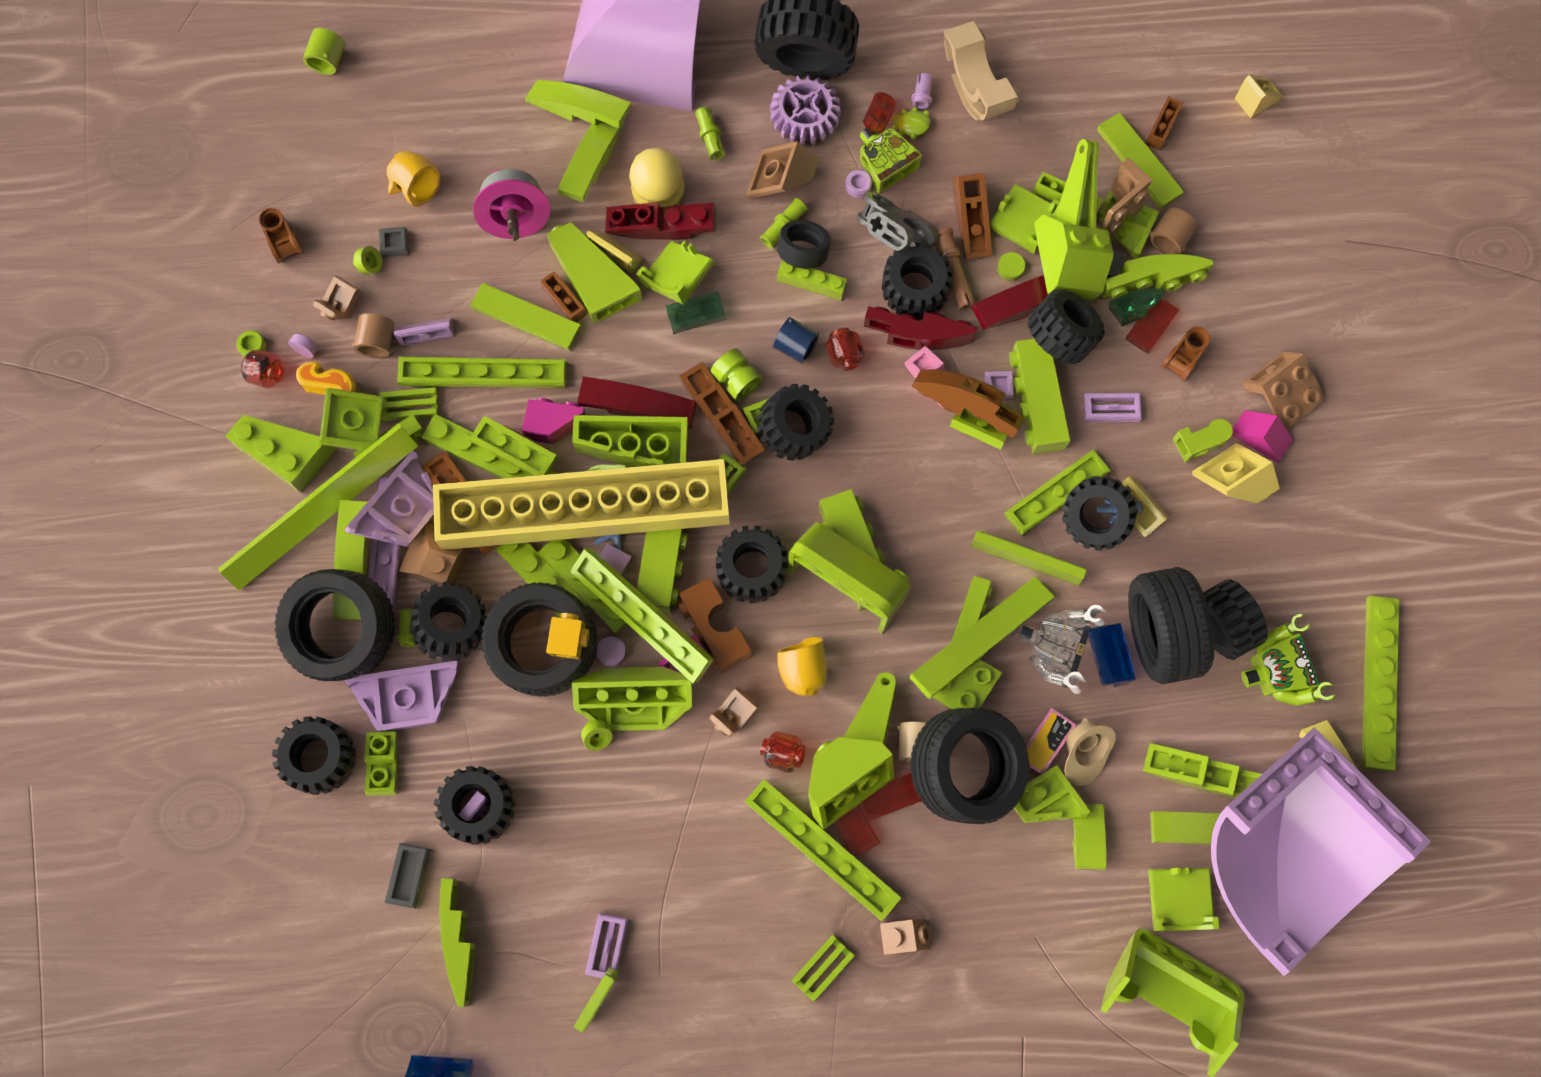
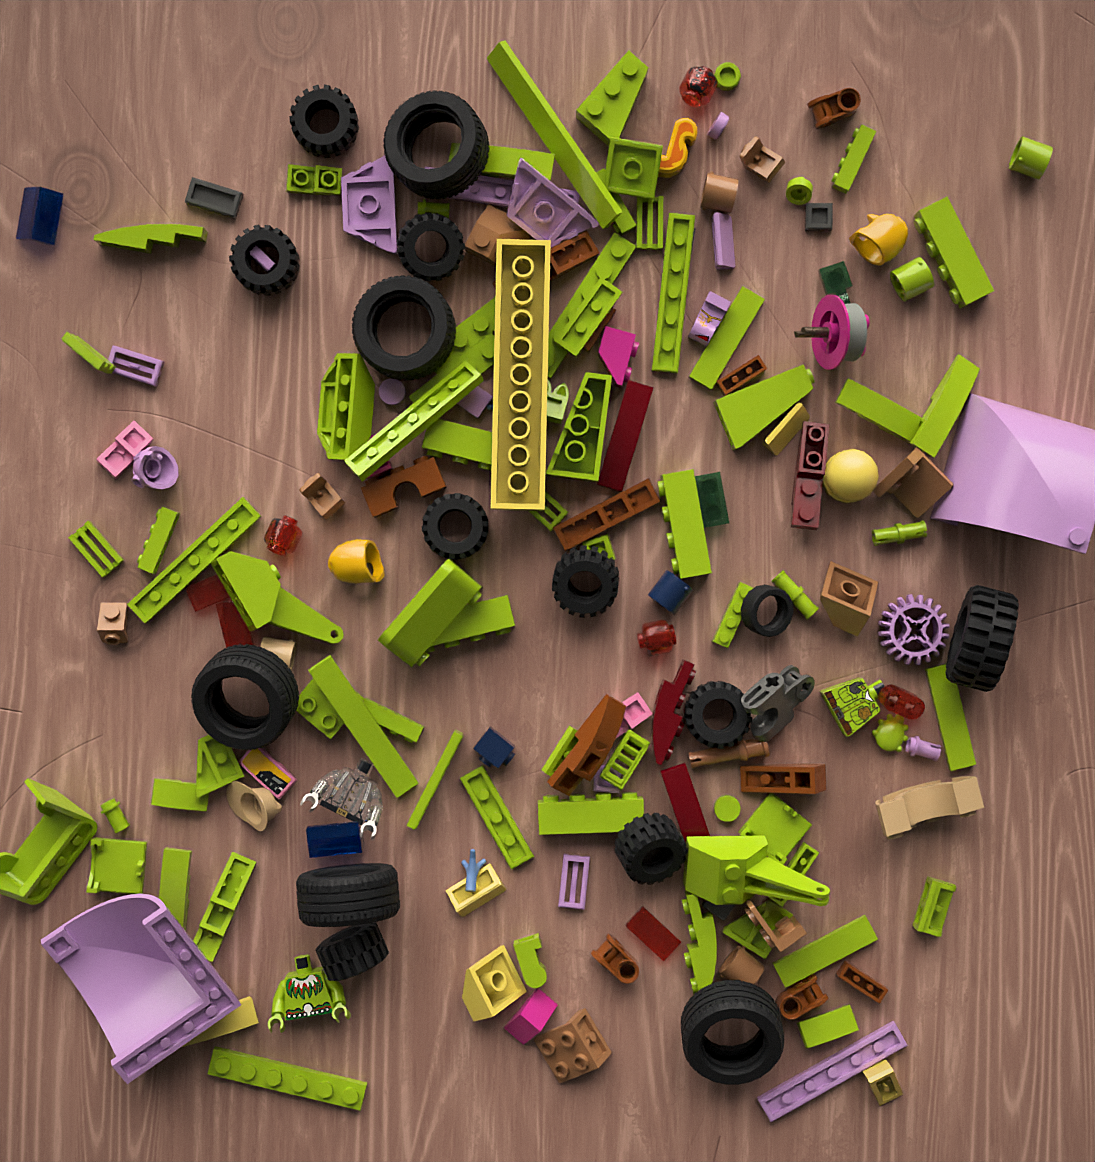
camera: 90 degrees right, 15 degrees up
yellow brick [546,613,589,660] -> none
lime tile [581,720,612,751] -> none
lime piece [636,240,714,305] -> none
lime wheel [711,348,763,401] -> none
lavender tile [845,170,872,198] -> none
black tyre [1062,475,1138,551] -> none
clear green plate [1109,288,1166,326] -> none
none -> bright pink slope [96,421,153,479]
none -> lime pin [100,798,130,833]
none -> lavender helmet [131,446,179,489]
none -> lime piece [137,507,181,574]
none -> dark blue brick [473,726,515,768]
none -> lime slope [599,729,650,790]
none -> lime brick [657,469,712,579]
none -> black tyre [681,980,784,1085]
none -> lavender leg [688,291,731,346]
none -> lavender tile [757,1021,908,1122]
none -> dark orange piece [776,974,829,1020]
none -> lime slope [797,1005,859,1048]
none -> clear green plate [818,261,853,304]
none -> lime piece [831,124,876,194]
none -> medium nougat bracket [873,447,954,518]
none -> lime piece [890,257,935,302]
none -> lime hinge [912,876,956,937]
none -> lime brick [914,196,994,309]
none -> lime tile [925,664,976,771]

